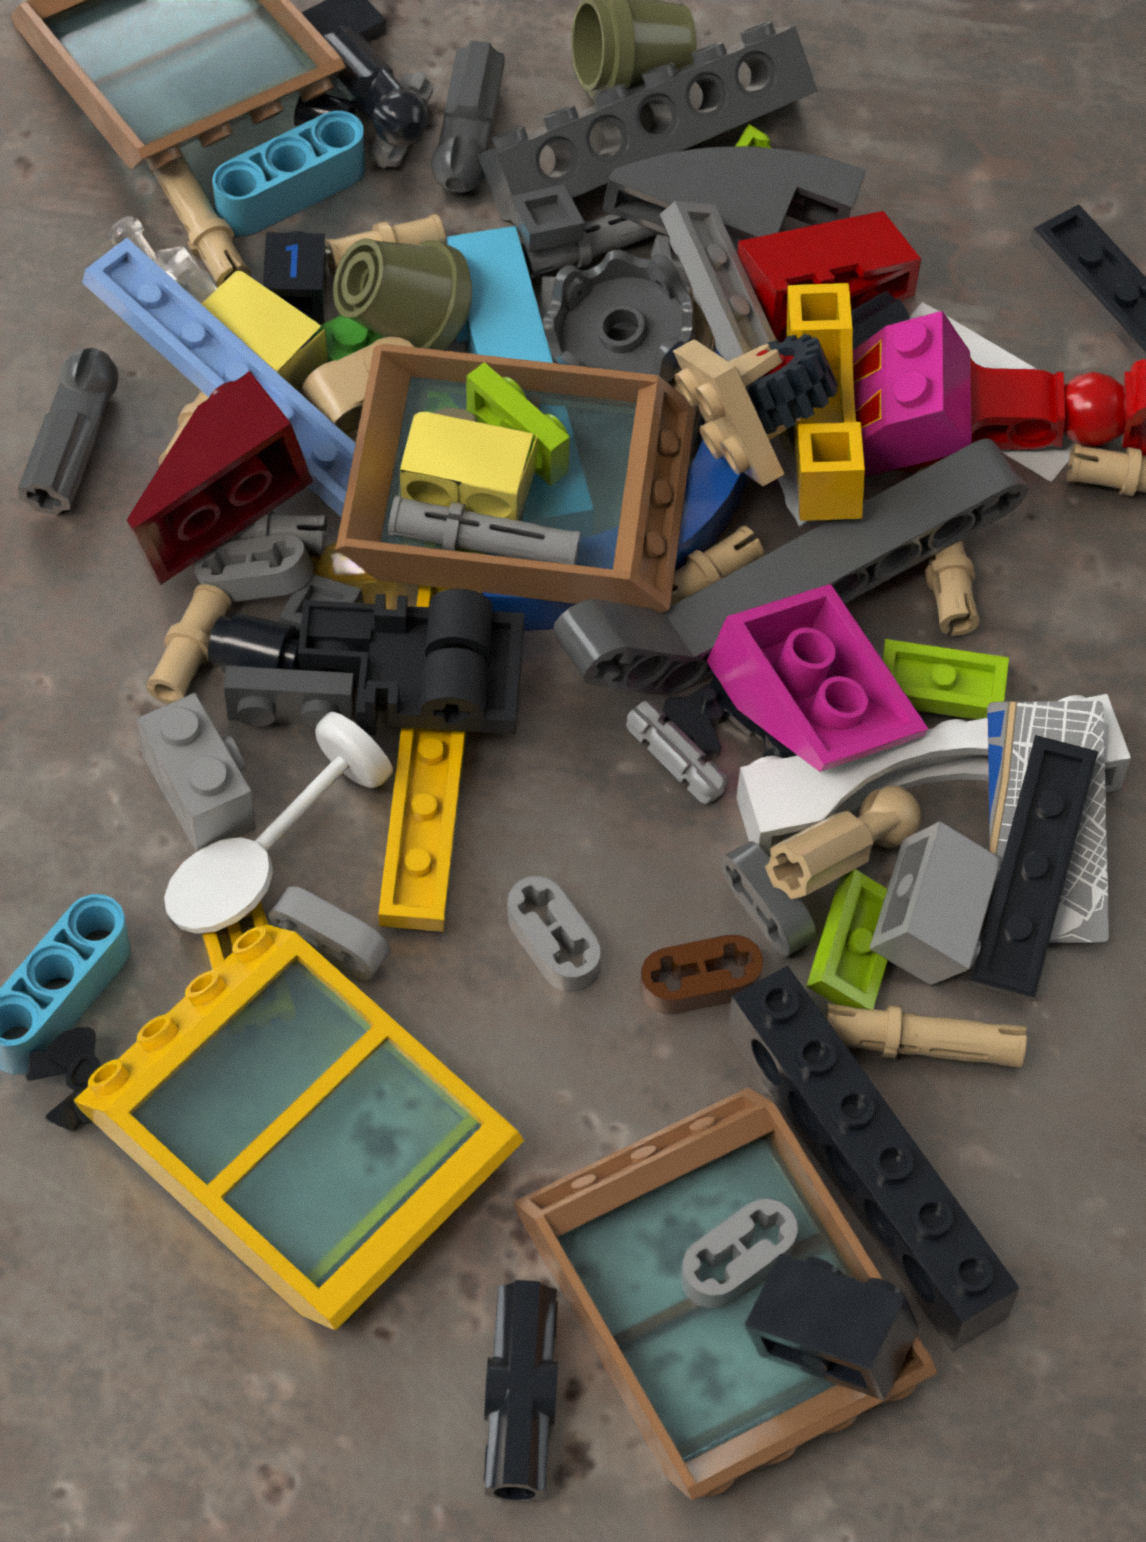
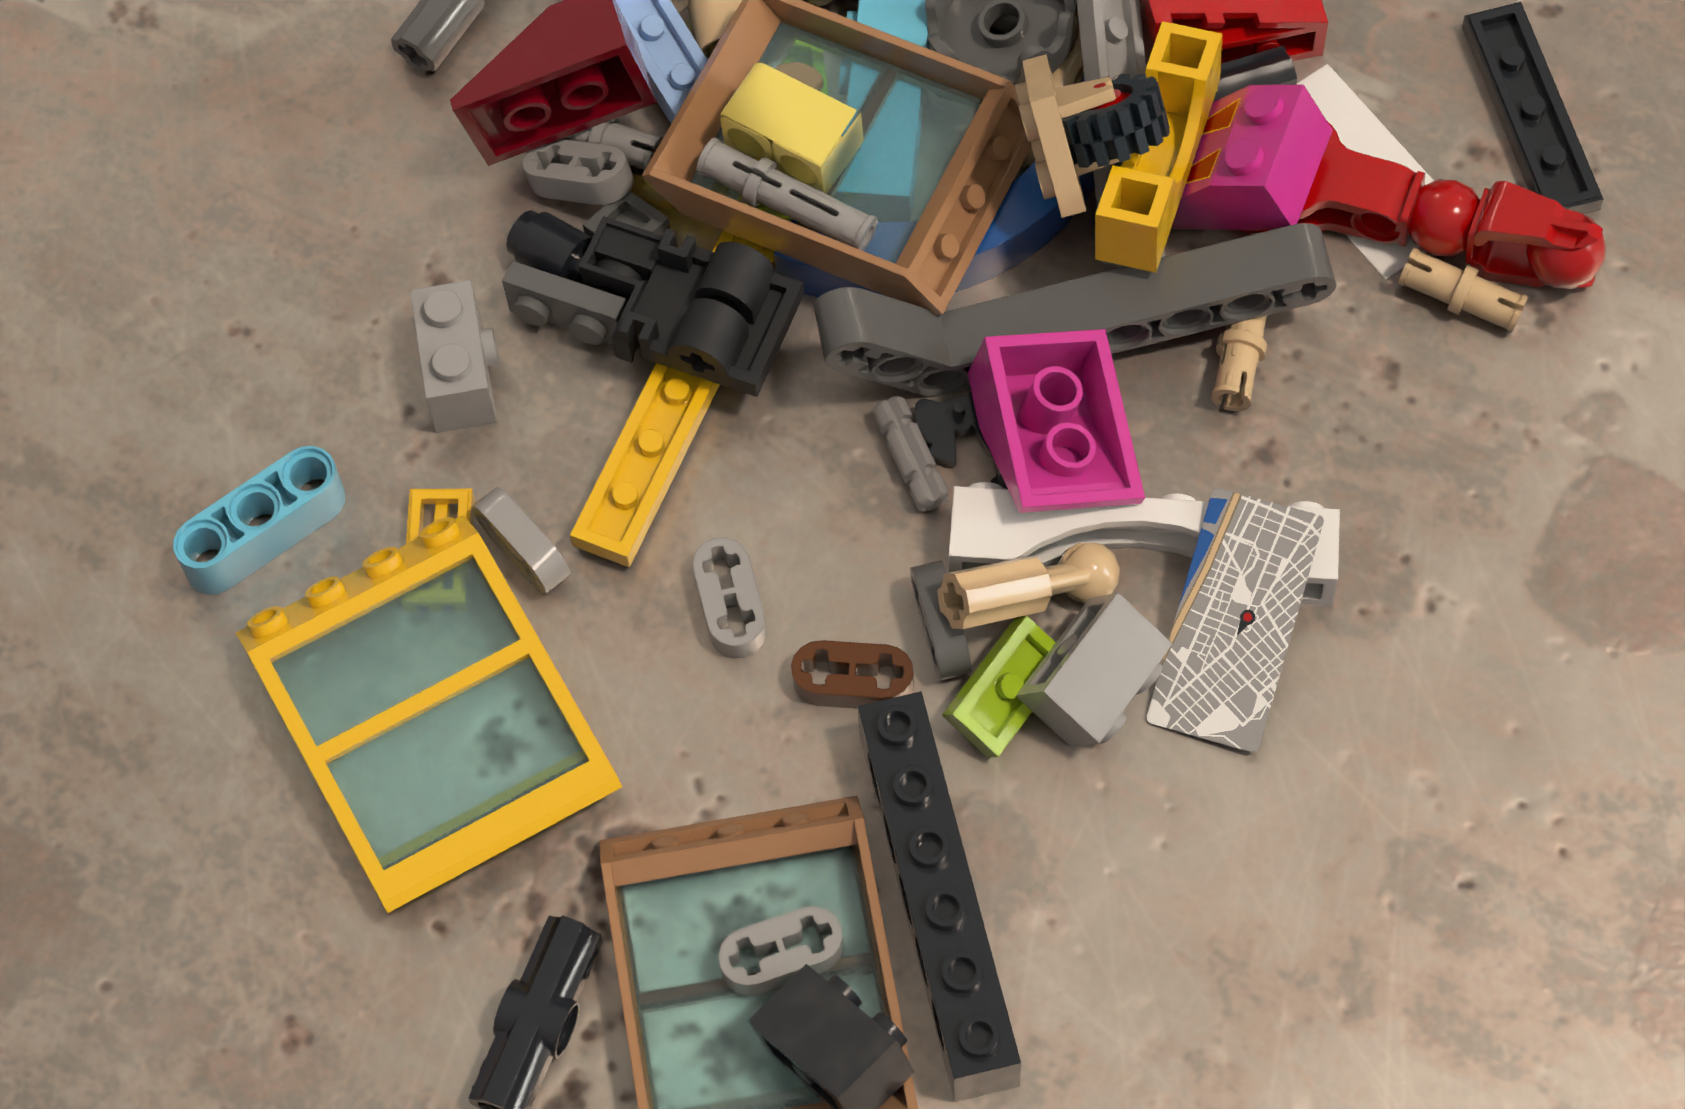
camera: 25 degrees right, 5 degrees up
black piece [25,1027,101,1131] -> none
tan pin [146,584,232,704] -> none
white piece [164,711,393,934] -> none
lime plate [466,362,570,486] -> none
tan pin [670,526,765,606] -> none
tan pin [825,1003,1027,1069] -> none
lime plate [882,639,1009,720] -> none
black tile [970,735,1098,1002] -> none

